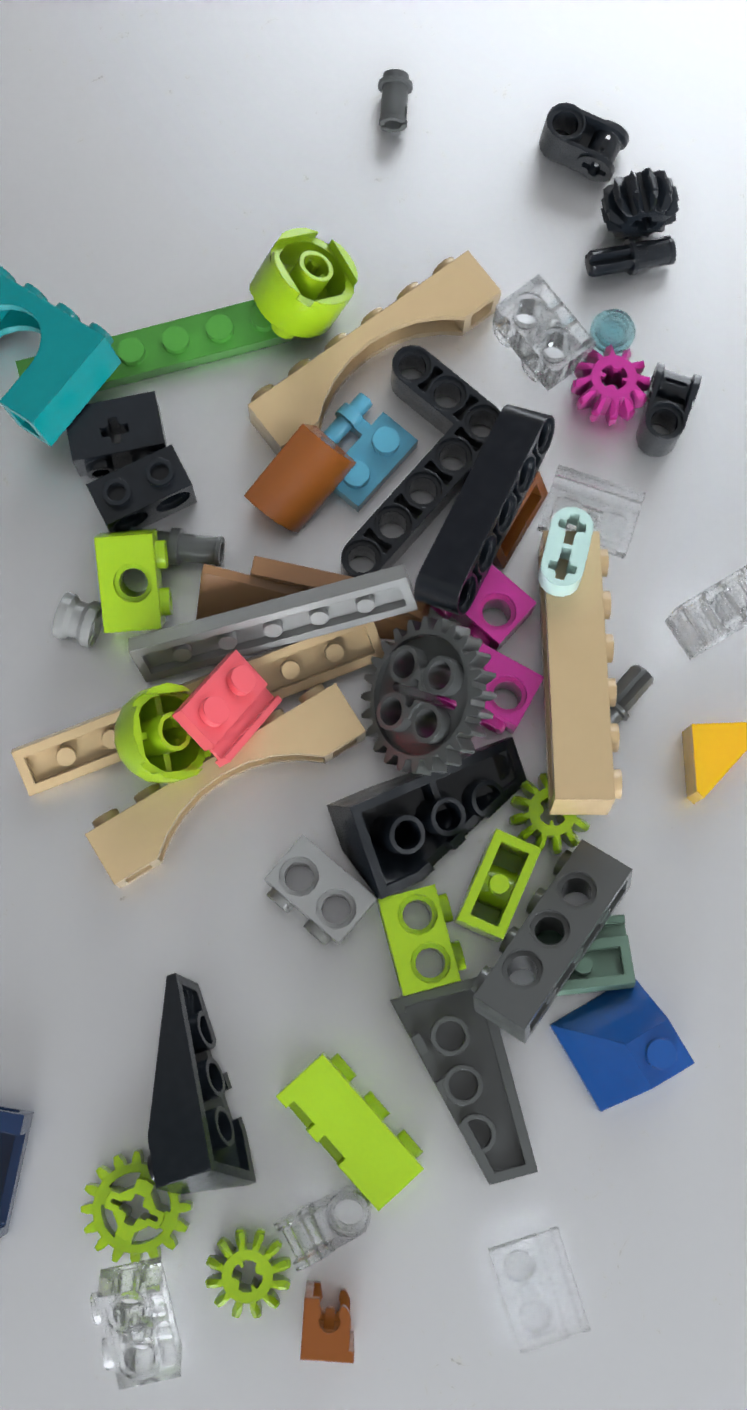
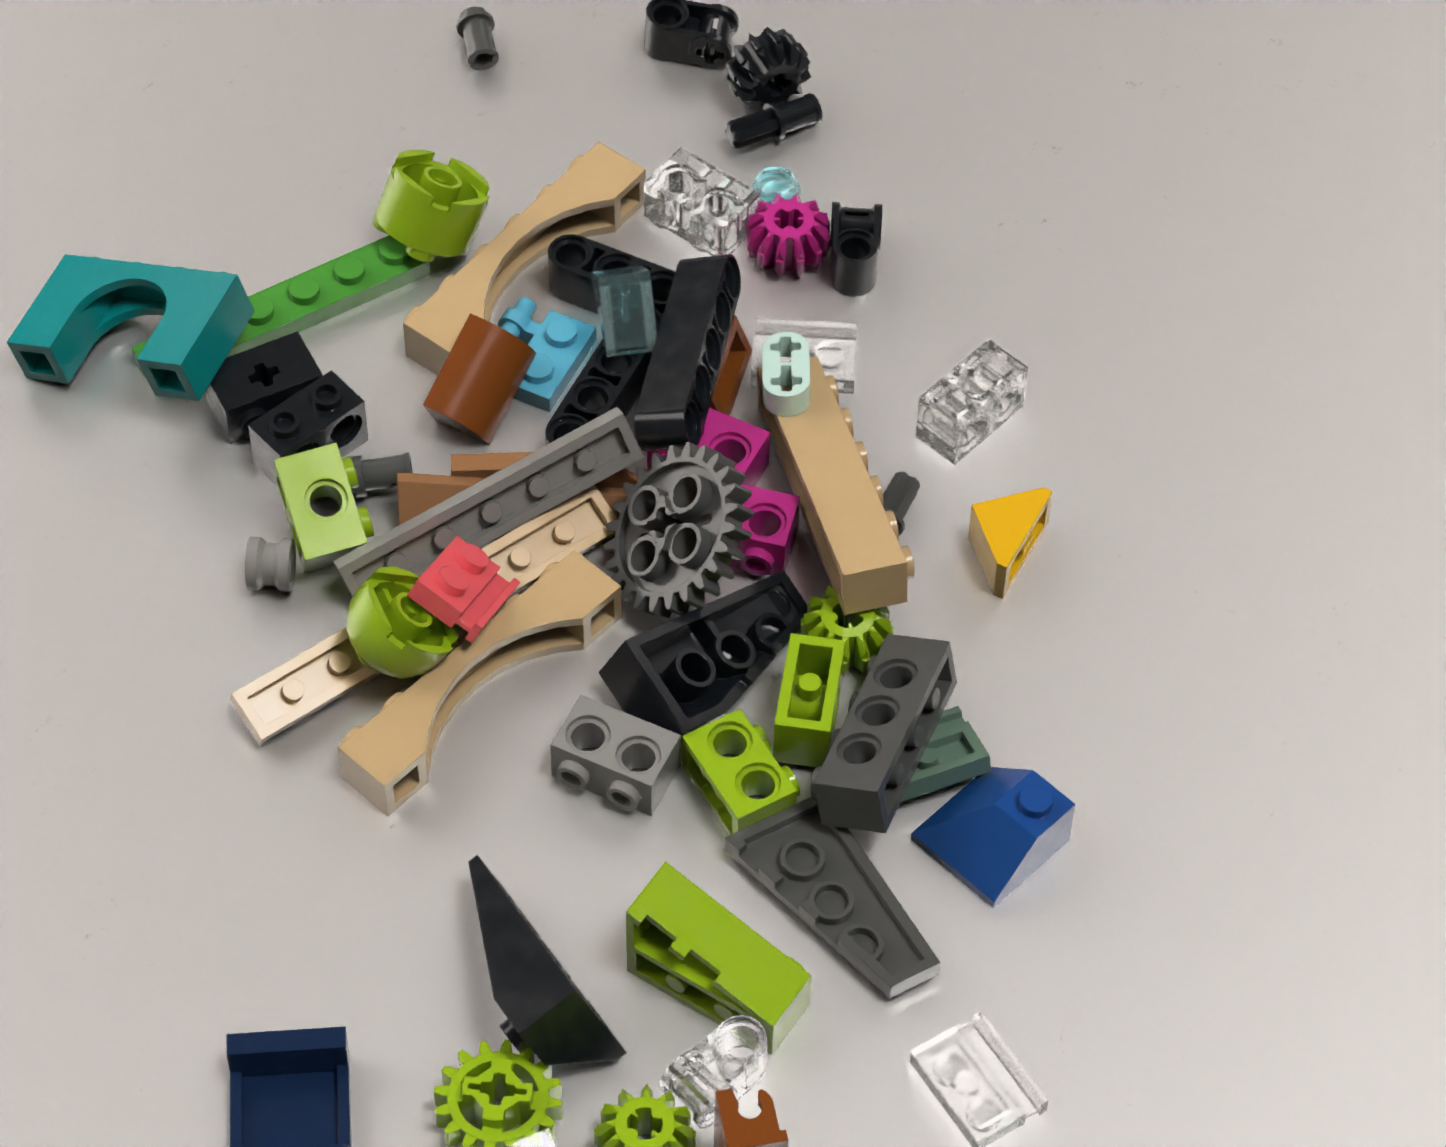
camera: 10 degrees left, 25 degrees down
none -> clear light blue slope [591,266,657,357]

